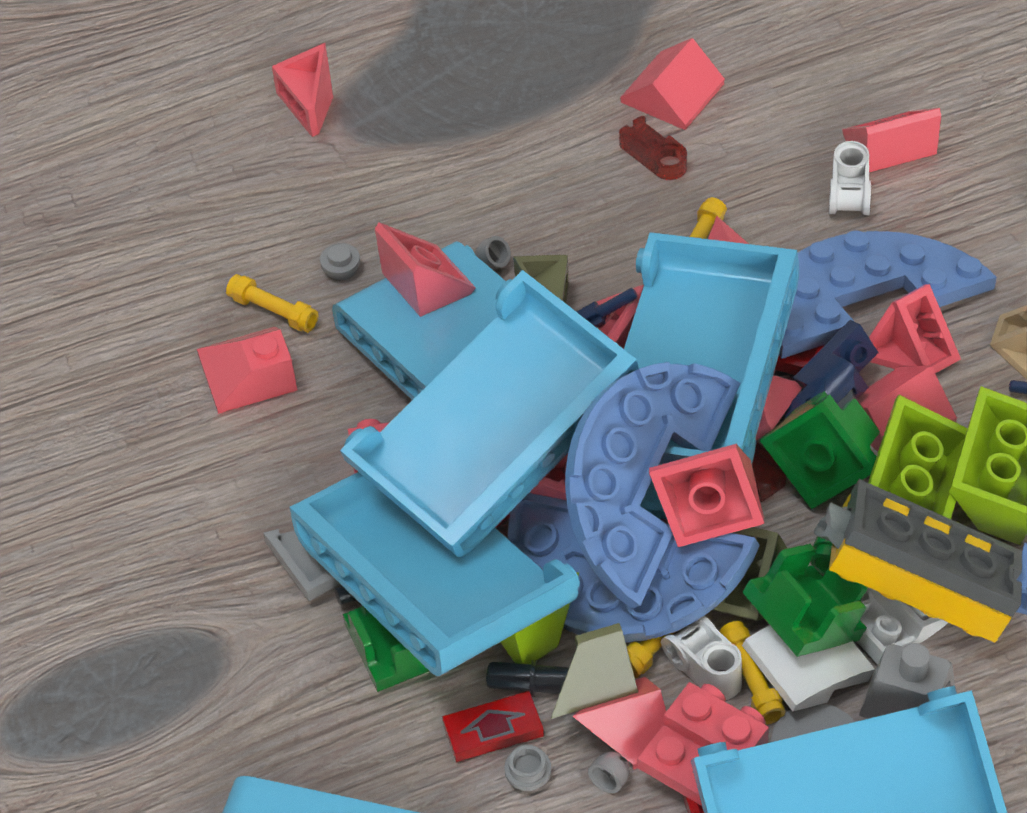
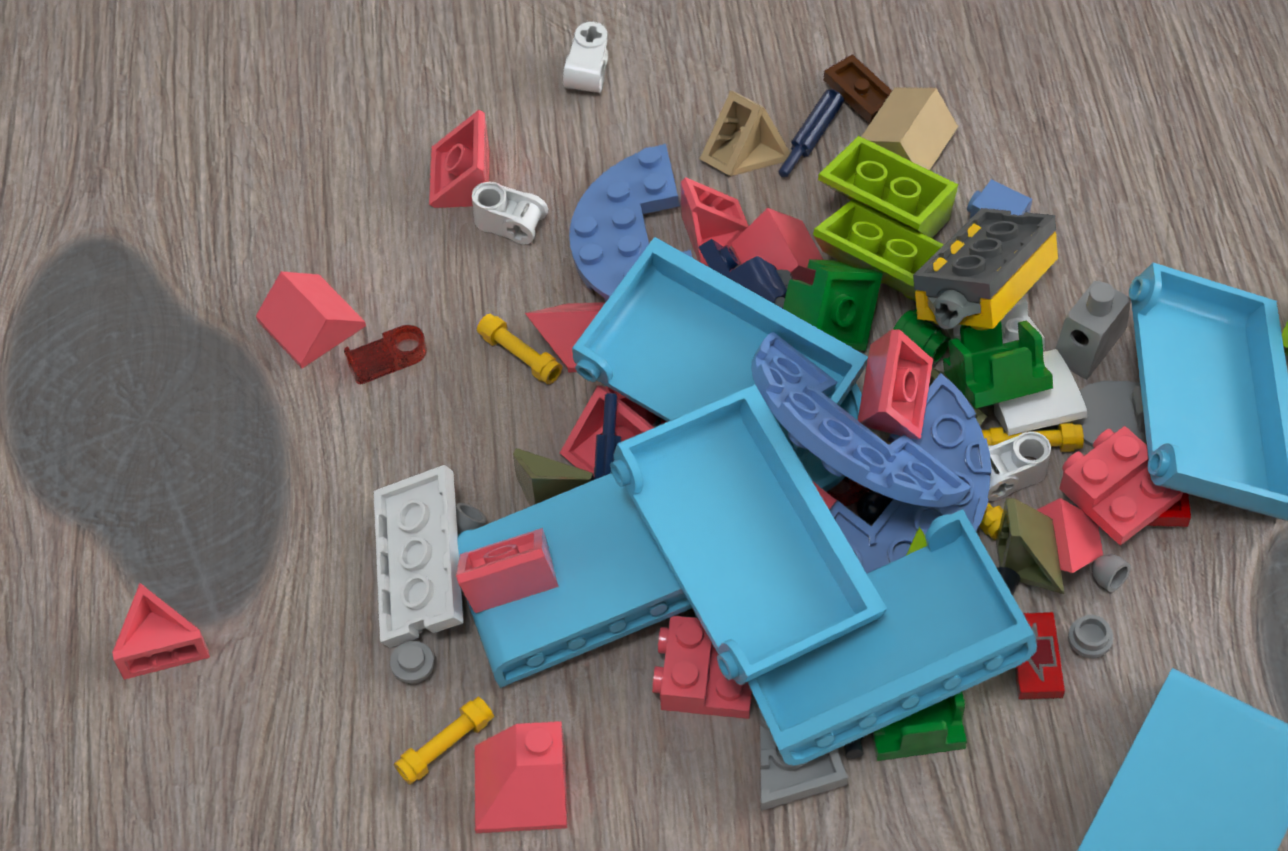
camera: 75 degrees left, 5 degrees up
none -> white piece [374,465,463,648]

